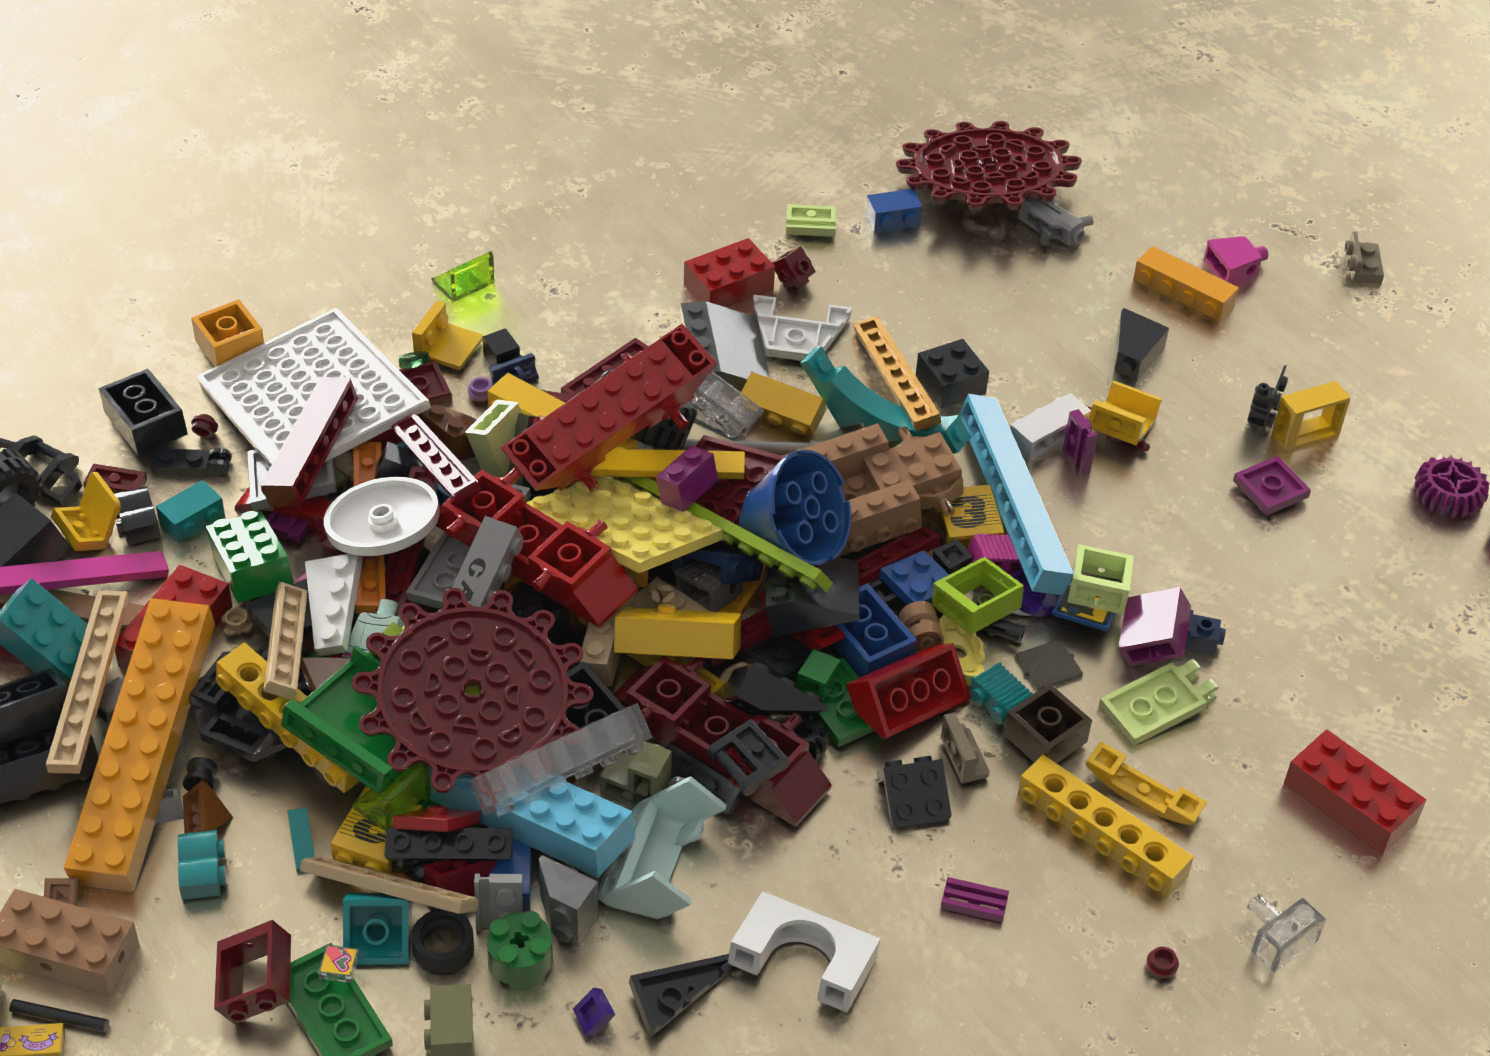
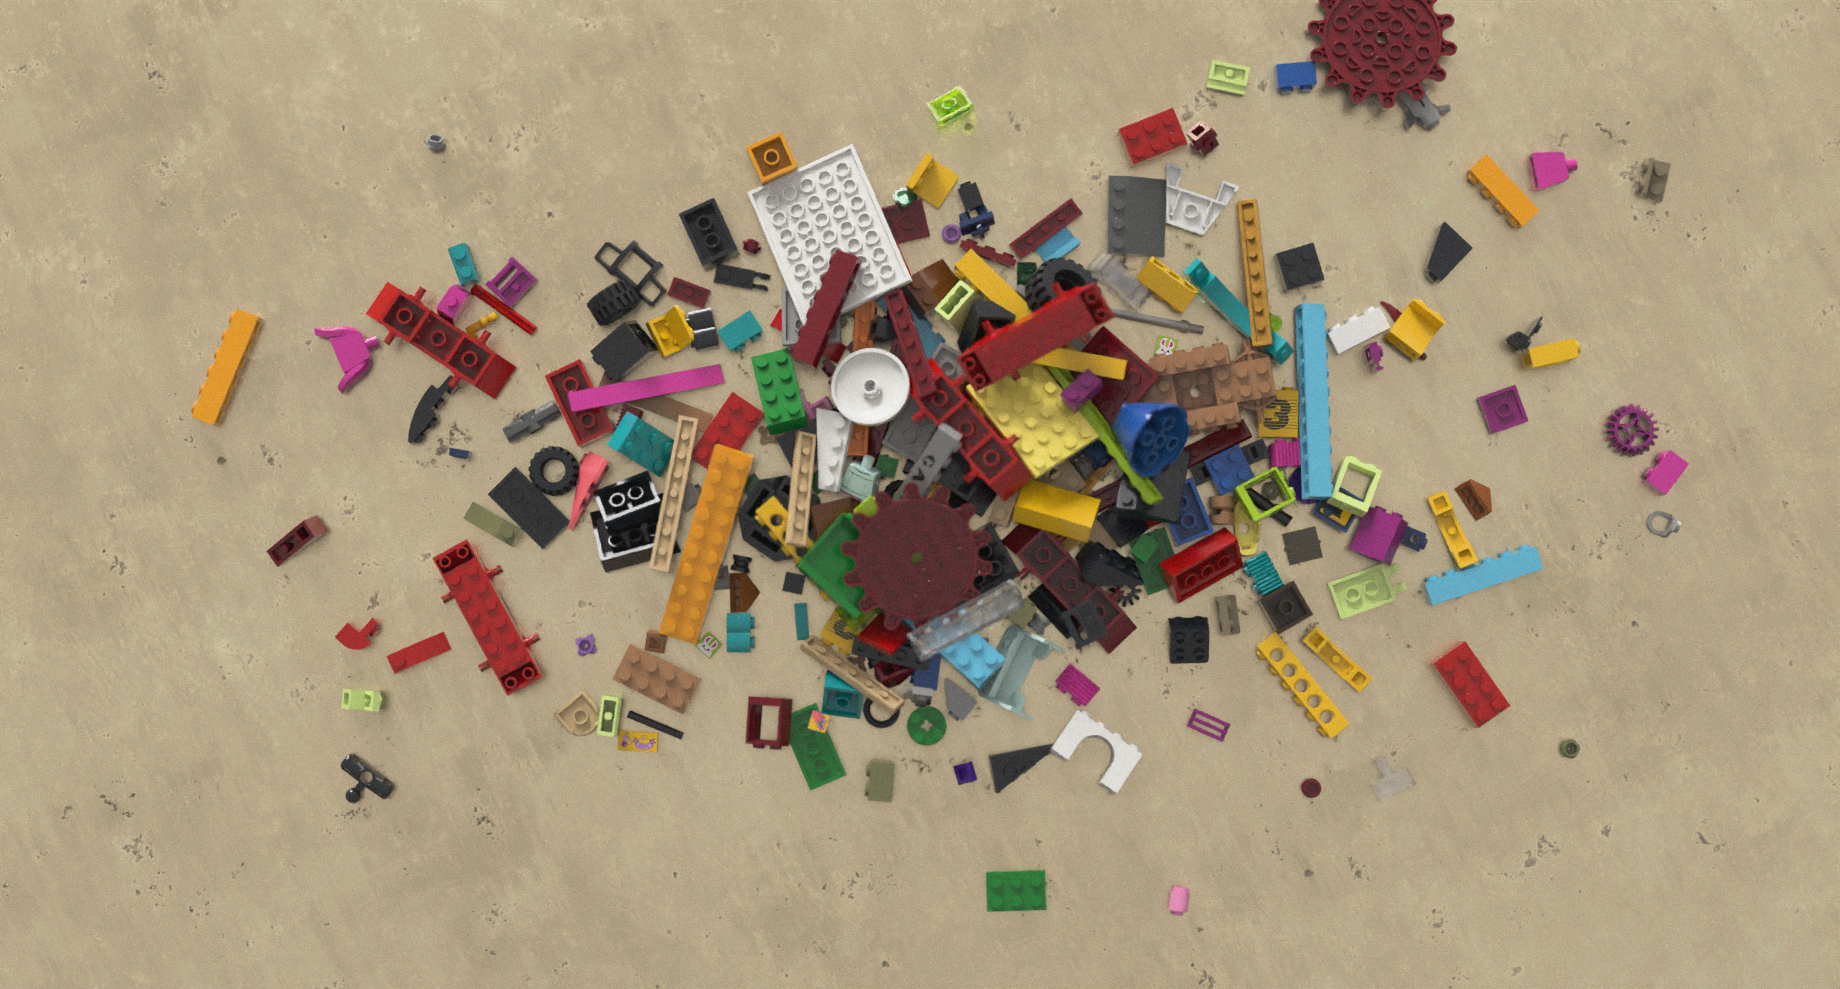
camera: 10 degrees right, 40 degrees up
none -> tile [695,631,723,659]
none -> black tile [782,572,806,595]
none -> dark pink brick [1055,663,1100,707]
none -> medium azure brick [1422,544,1544,606]
none -> yellow slope [1427,491,1478,569]
none -> dark orange slope [1455,479,1492,521]

